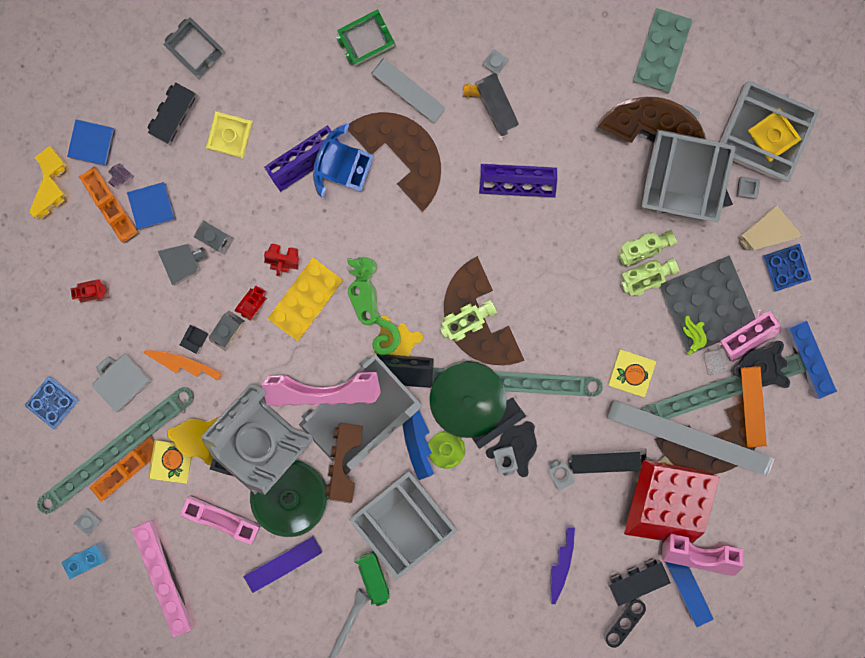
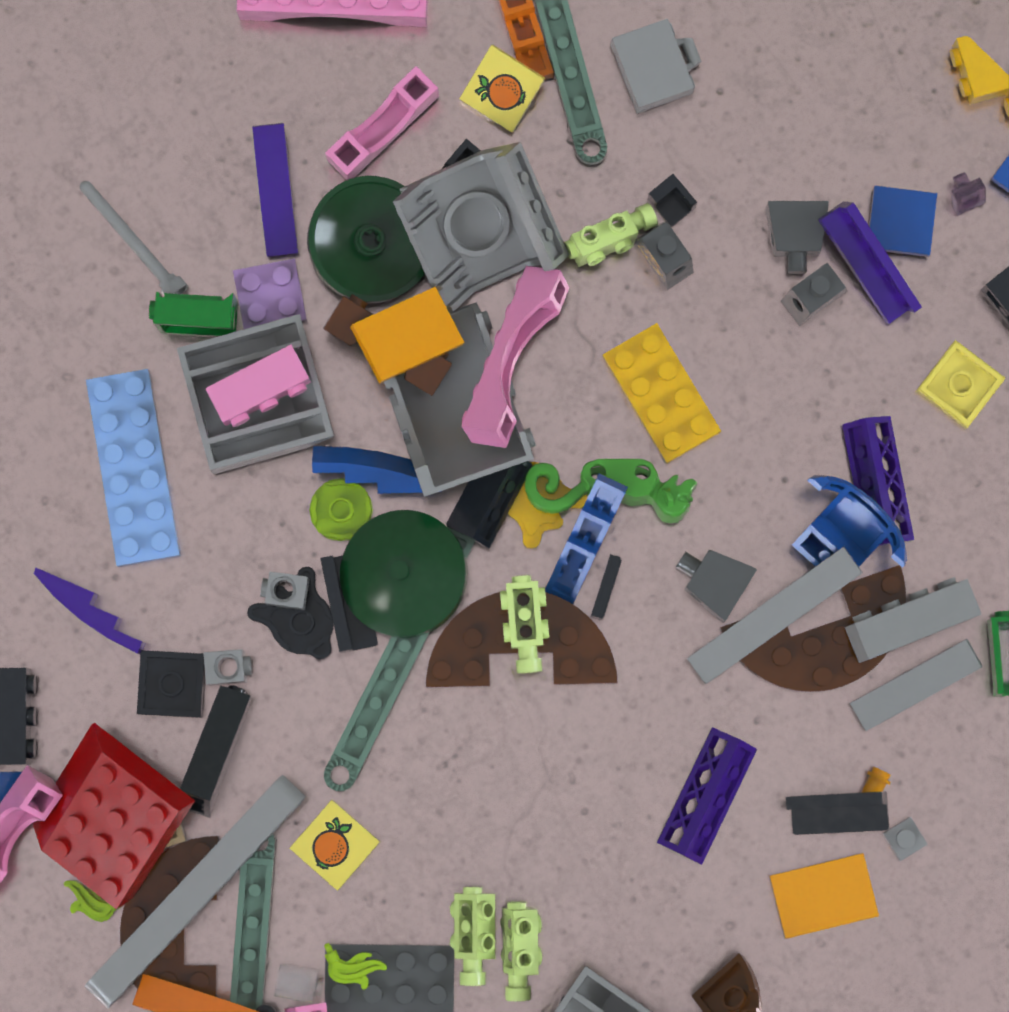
camera: 110 degrees right, 5 degrees down
red hips [70,279,105,303] -> none
orange slope [79,166,138,243] -> none
orange slope [144,350,223,381] -> none
yellow tile [167,417,218,465] -> none
red hips [234,286,267,321] -> none
red hips [264,244,299,277] -> none
none -> lime piece [63,880,123,922]
none -> light blue plate [86,369,181,567]
none -> black plate [137,650,205,718]
none -> bright pink brick [205,344,311,427]
none -> lavender plate [233,258,307,329]
none -> light orange tile [350,287,465,384]
none -> blue slope [545,473,628,604]
none -> yellowish green brick [564,203,658,267]
none -> black tile [590,554,622,620]
none -> dark grey torso [675,550,757,623]
none -> light grey tile [687,546,863,684]
none -> light orange tile [769,853,879,939]
none -> dark purple fence [818,201,922,324]
none -> light grey brick [845,577,982,663]

